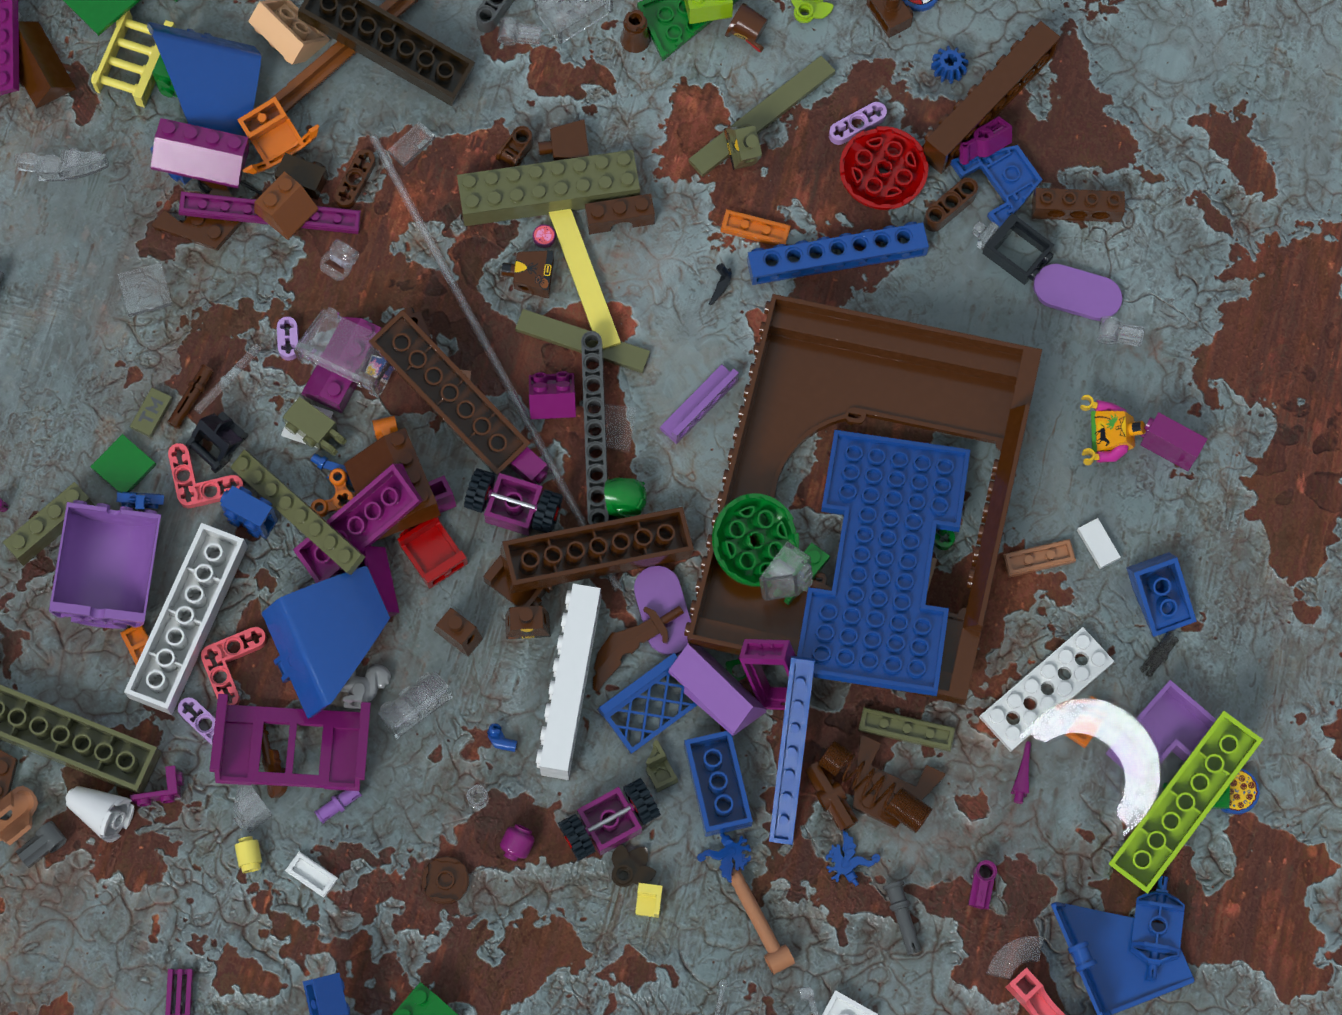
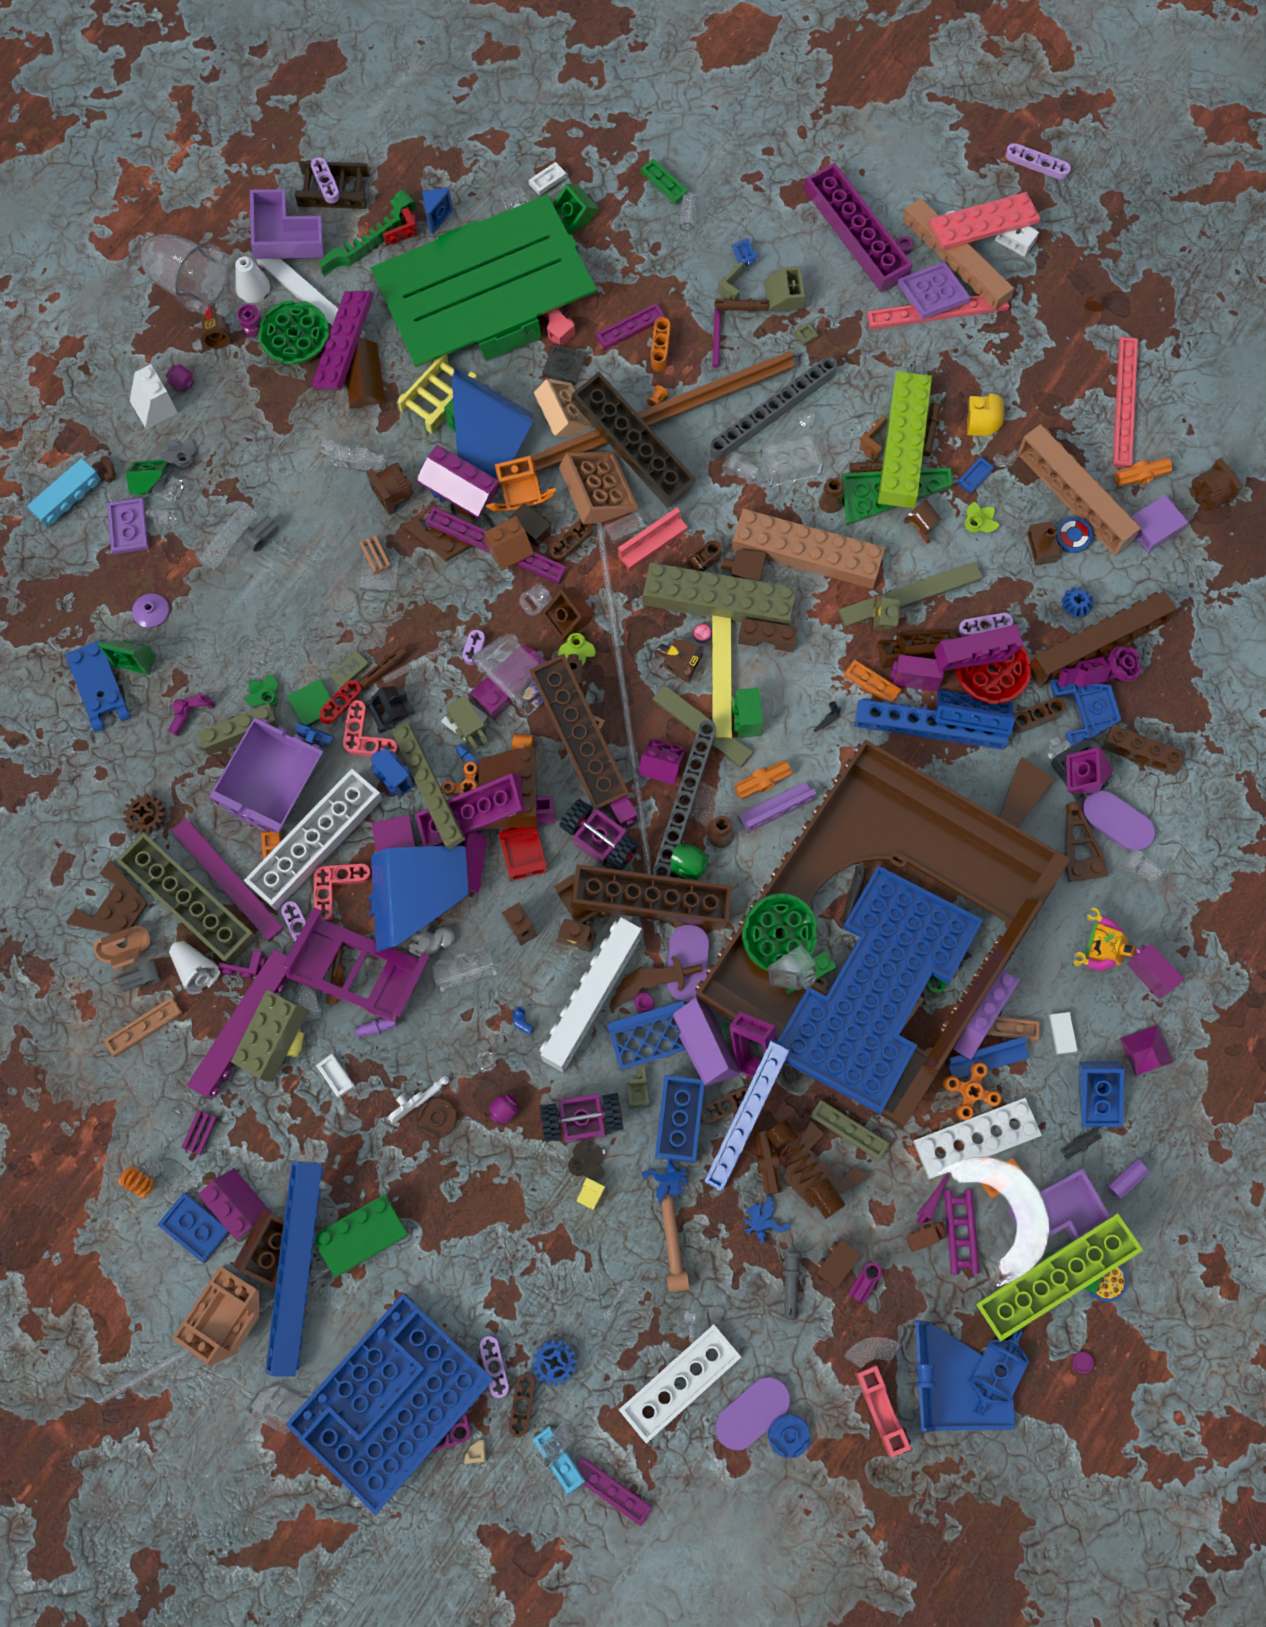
camera: 25 degrees right, 0 degrees up
none -> nougat tile [103,997,183,1058]
none -> magenta tile [171,818,284,941]
none -> magenta brick [186,949,289,1100]
none -> olive brick [231,989,309,1082]
none -> green plate [244,674,278,707]
none -> red beam [319,680,361,724]
none -> nougat tile [359,535,391,575]
none -> reddish brown piece [366,463,414,515]
none -> magenta brick [371,815,416,853]
none -> white piece [388,1076,449,1124]
none -> reddish brown slope [541,587,596,641]
none -> lime plate [558,633,595,667]
none -> nougat slope [559,452,638,524]
none -> coral fence [618,508,688,570]
none -> magenta tile [634,991,654,1012]
none -> reddish brown beam [701,1087,748,1124]
none -> reddish brown plant [707,816,734,848]
none -> nougat brick [732,509,885,589]
none -> green brick [732,688,763,738]
none -> orange piece [734,760,792,800]
none -> reddish brown brick [815,1239,861,1289]
none -> clear smoke pin [840,865,867,923]
none -> reddish brown slope [878,629,957,669]
none -> magenta brick [890,655,944,692]
none -> copper piece [905,1220,947,1252]
none -> magenta wedge [934,624,1024,671]
none -> blue fence [935,689,1015,735]
none -> orange gear [943,1061,1001,1120]
none -> magenta bar [944,1190,980,1275]
none -> blue fence [946,1036,1029,1081]
none -> medium lavender arch [954,969,1020,1060]
none -> reddish brown slope [999,757,1054,828]
none -> reddish brown plate [1065,802,1108,882]
none -> magenta slope [1066,747,1113,793]
none -> magenta piece [1072,1352,1094,1374]
none -> magenta cone [1105,646,1143,682]
none -> medium lavender axle [1107,1159,1150,1200]
none -> magenta slope [1120,1025,1173,1076]

